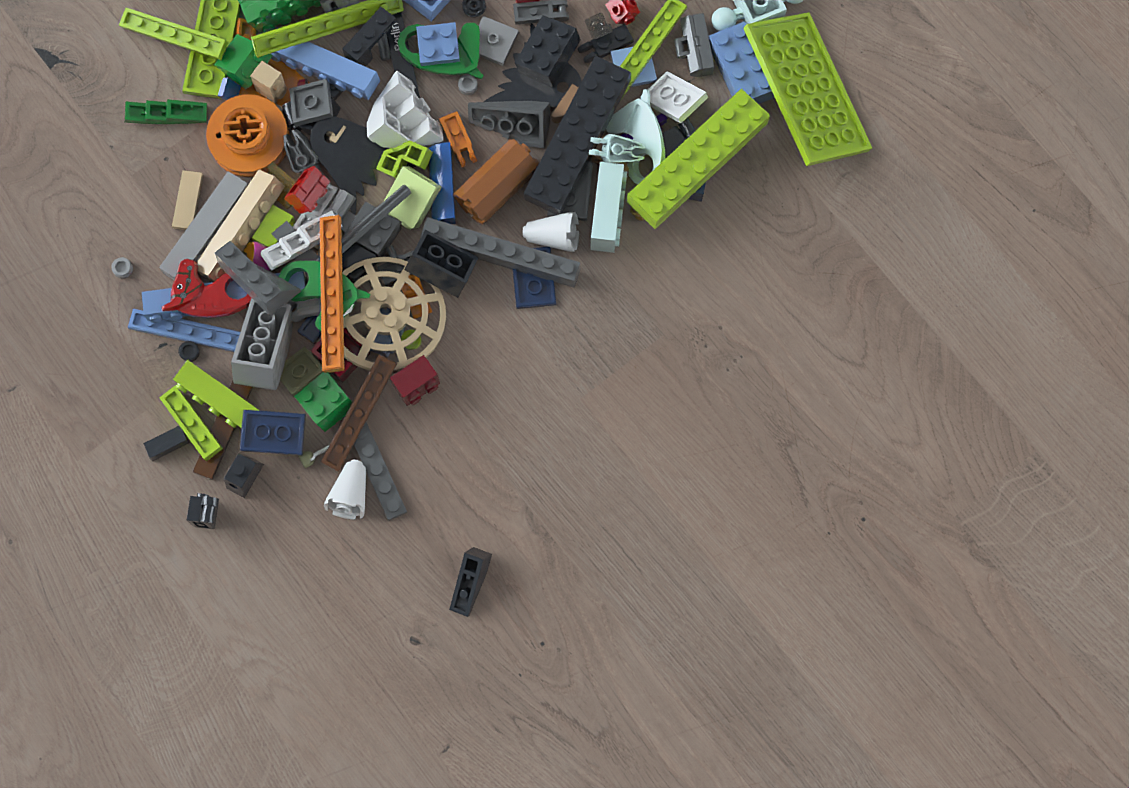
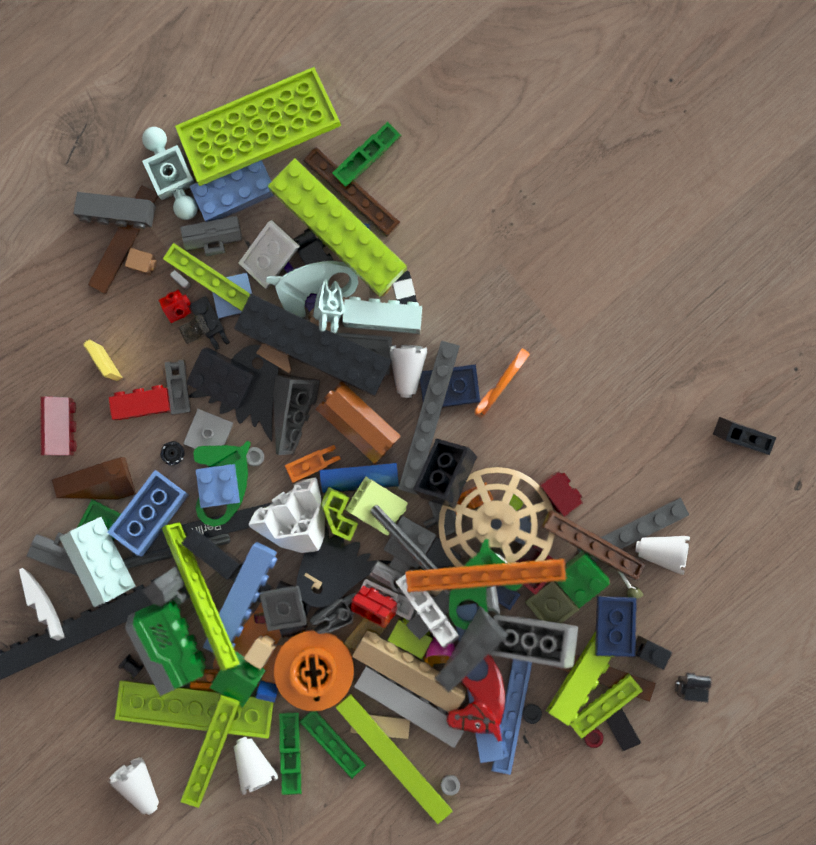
camera: 90 degrees left, 10 degrees up
none -> light grey tile [170,270,191,290]
none -> white cone [234,737,278,795]
none -> green tile [299,711,366,779]
none -> reddish brown tile [303,147,400,237]
none -> green slope [332,121,401,187]
none -> lime tile [336,694,452,824]
none -> white sticker [393,271,417,305]
none -> orange animal [475,348,530,419]
none -> dark red tile [583,728,604,748]

